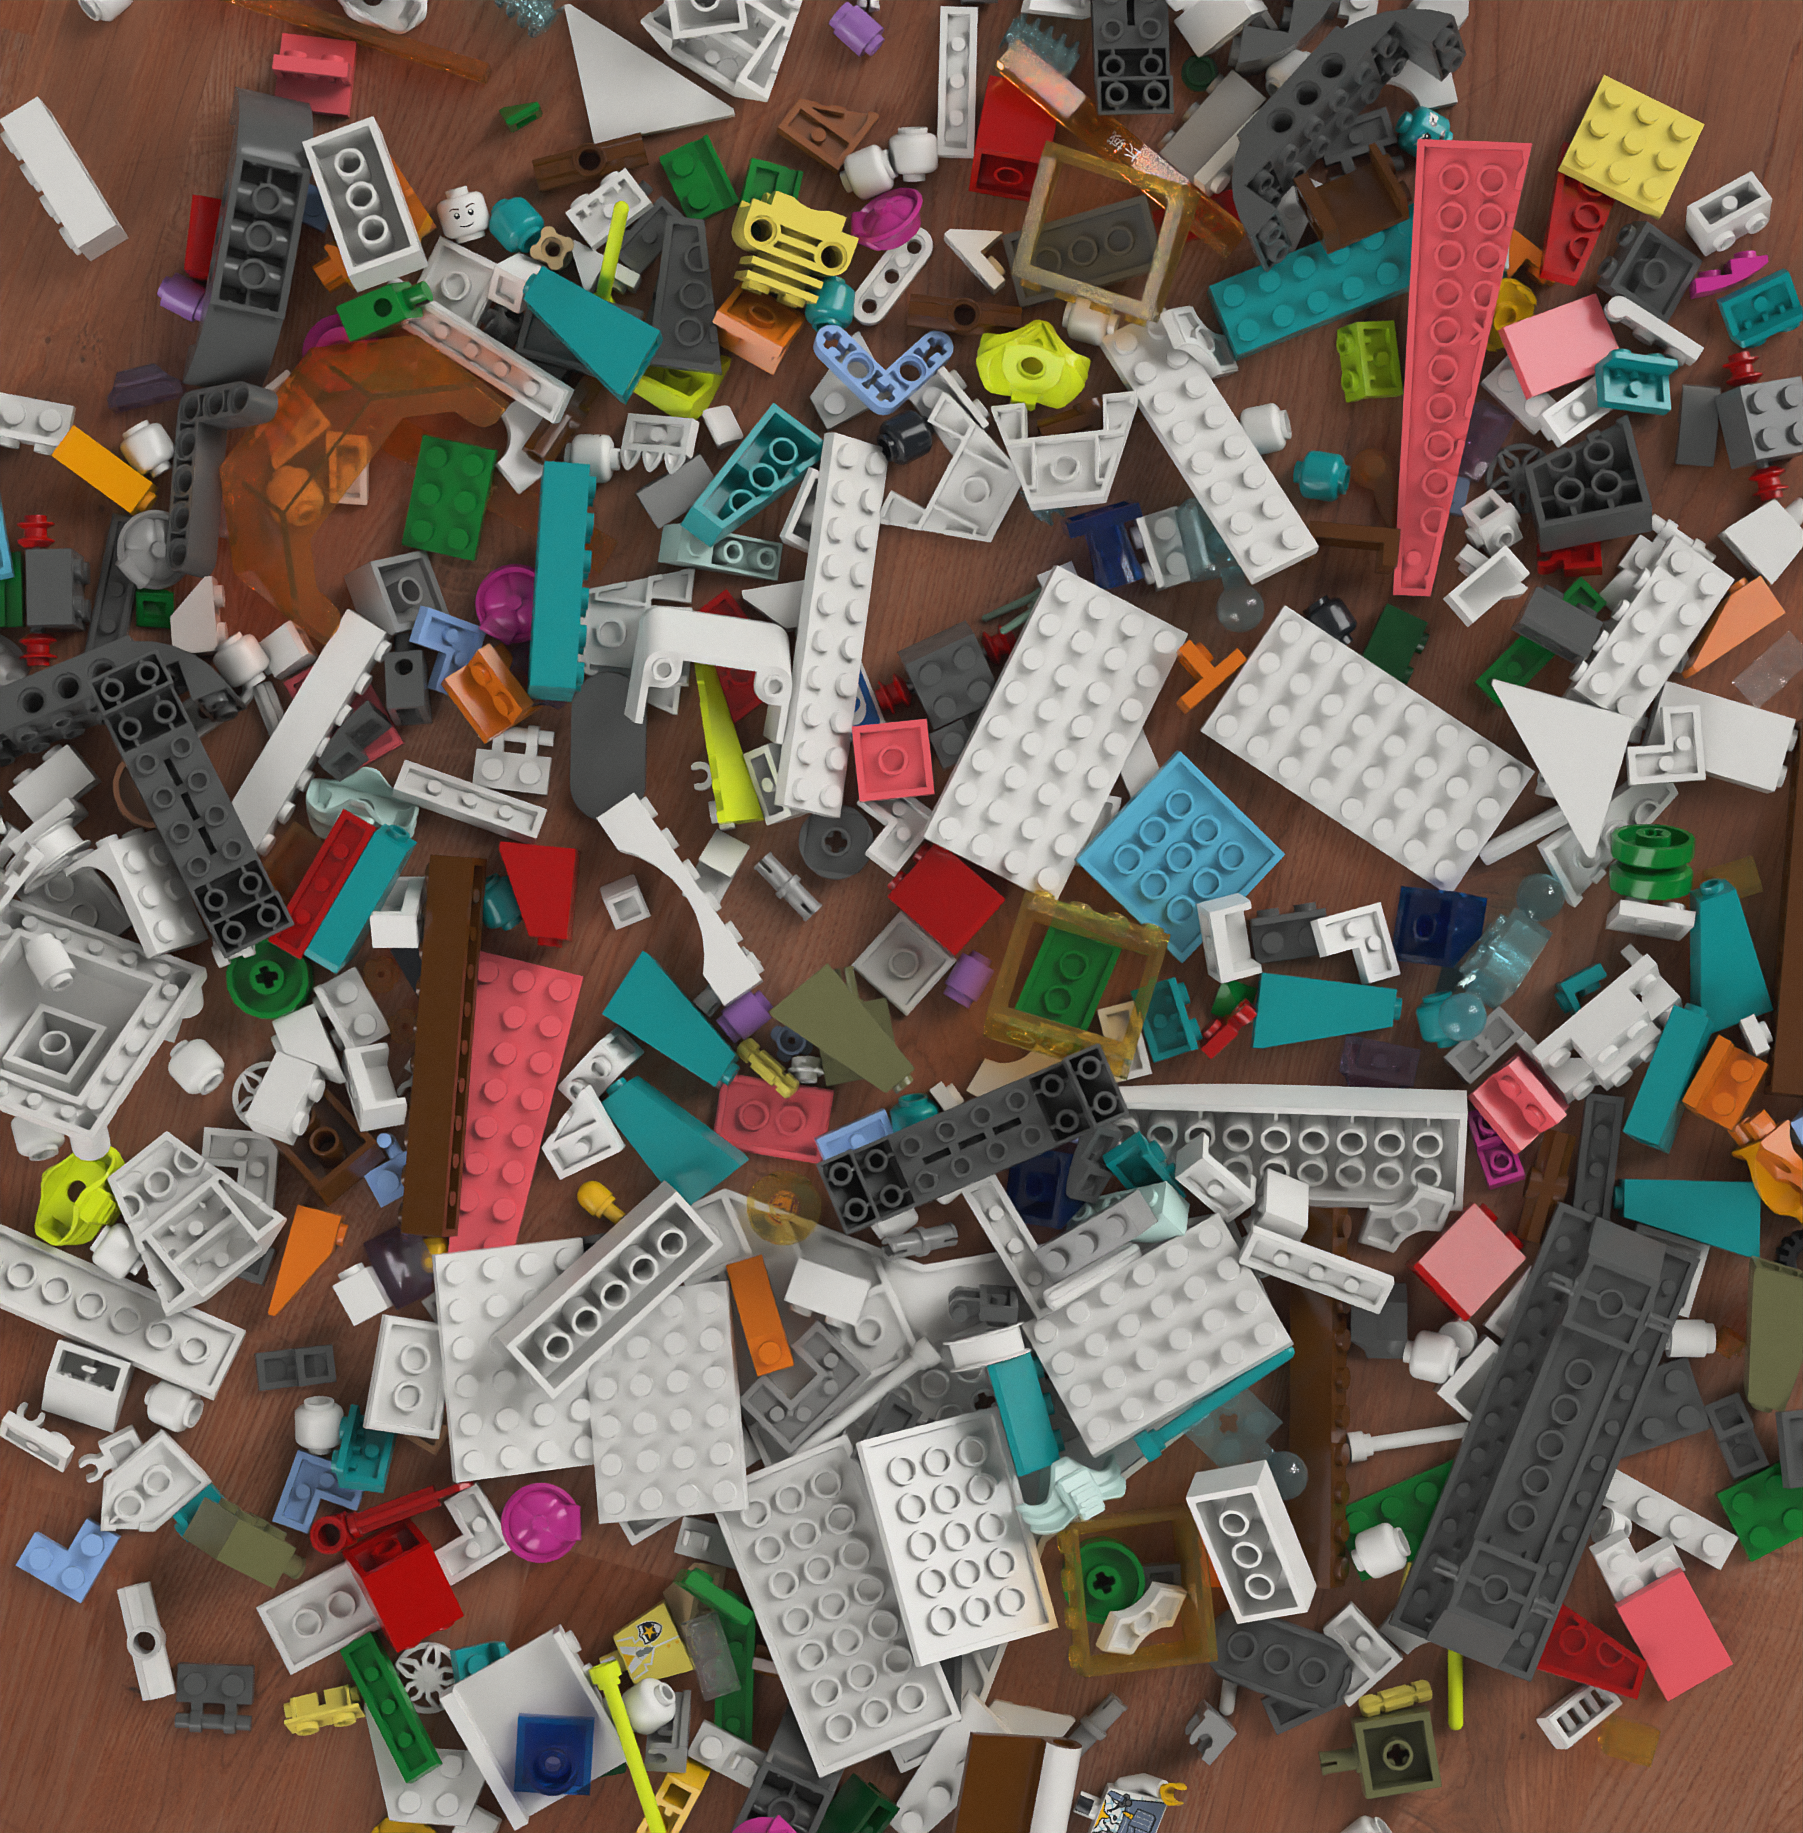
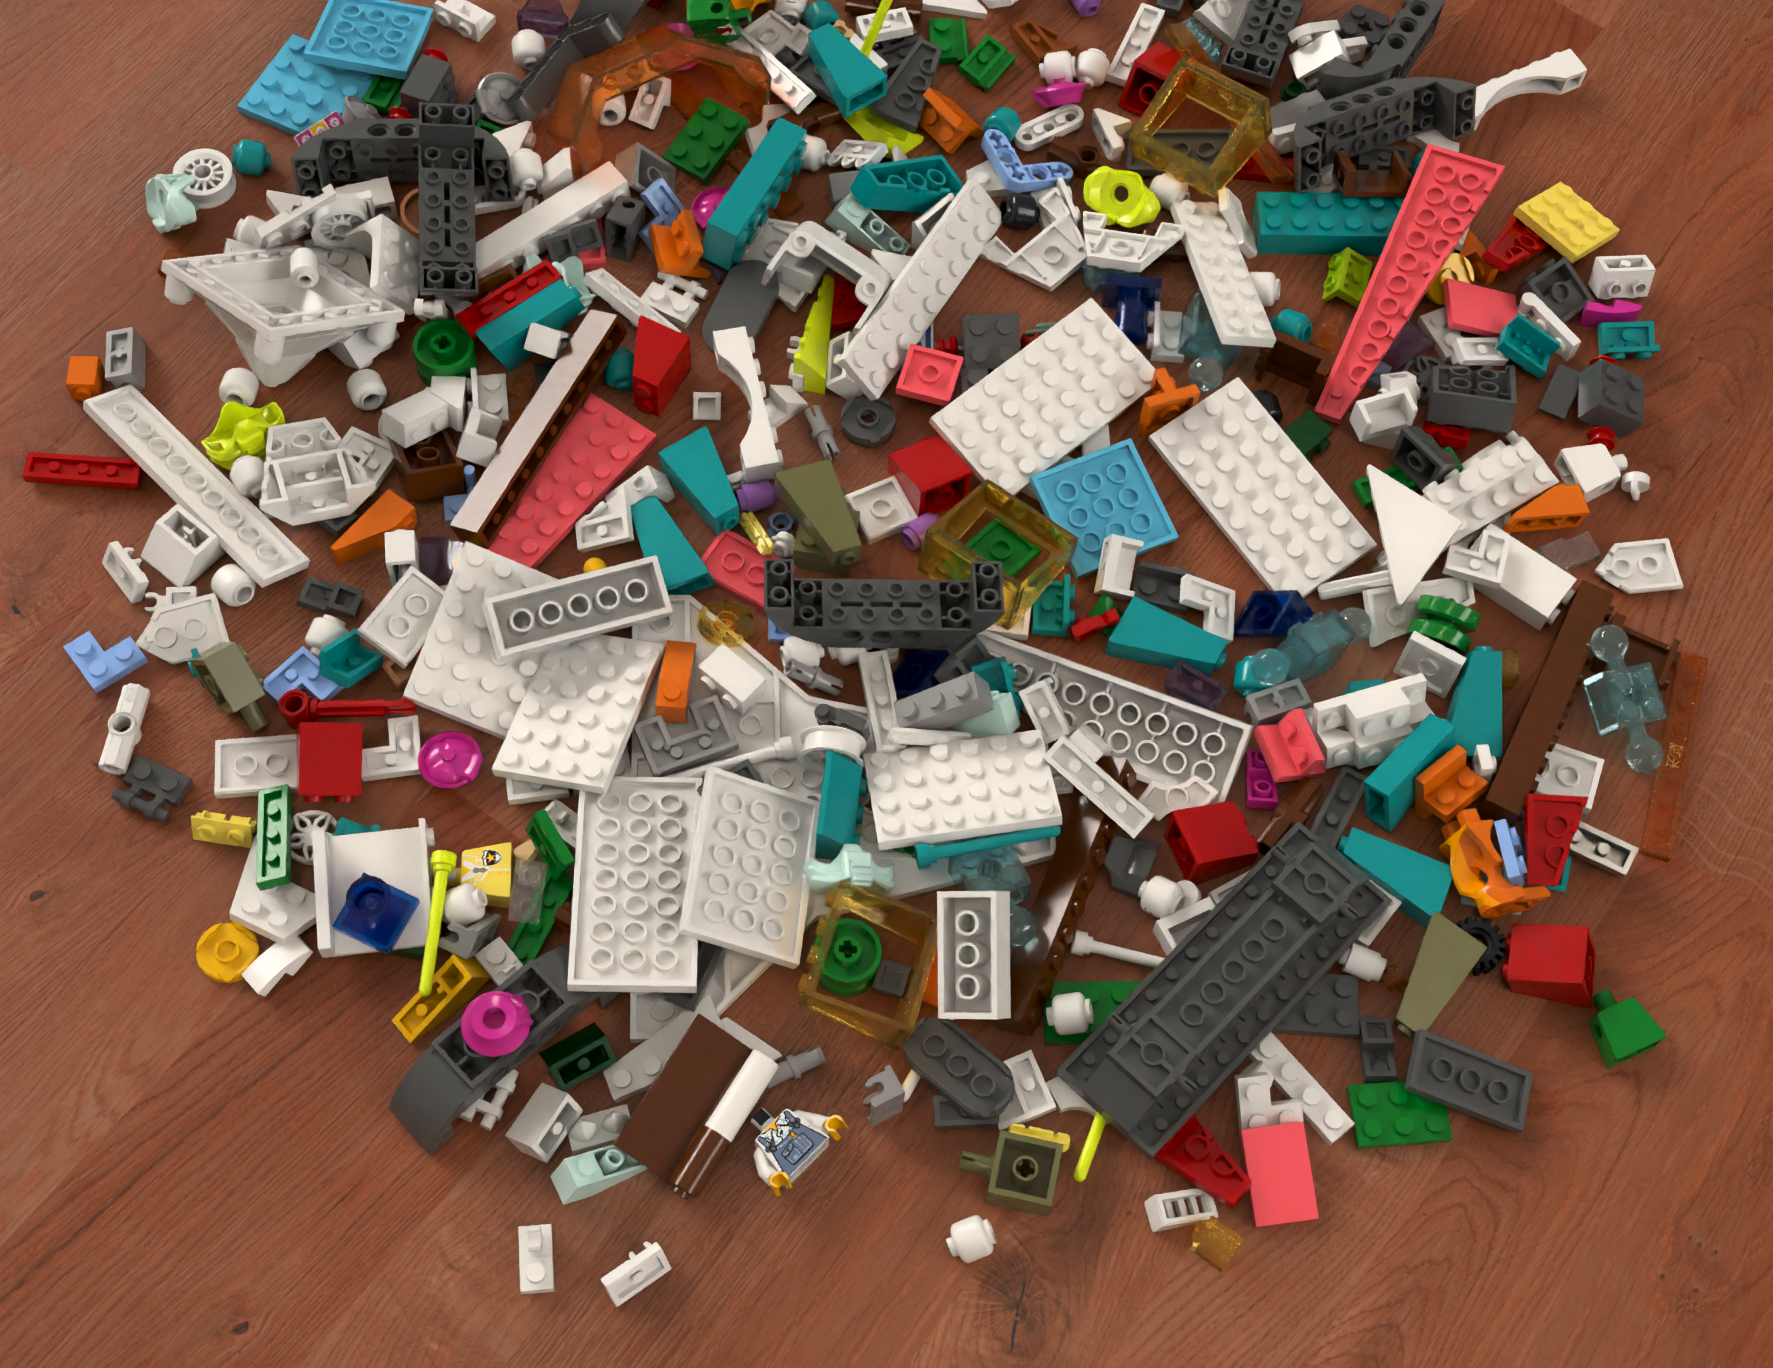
camera: 20 degrees right, 25 degrees down
light orange slope [51,425,158,516] -> none
light yellow piece [731,191,859,309] -> none
white plate [857,797,933,877] -> none
white tile [1096,1581,1187,1655] -> none

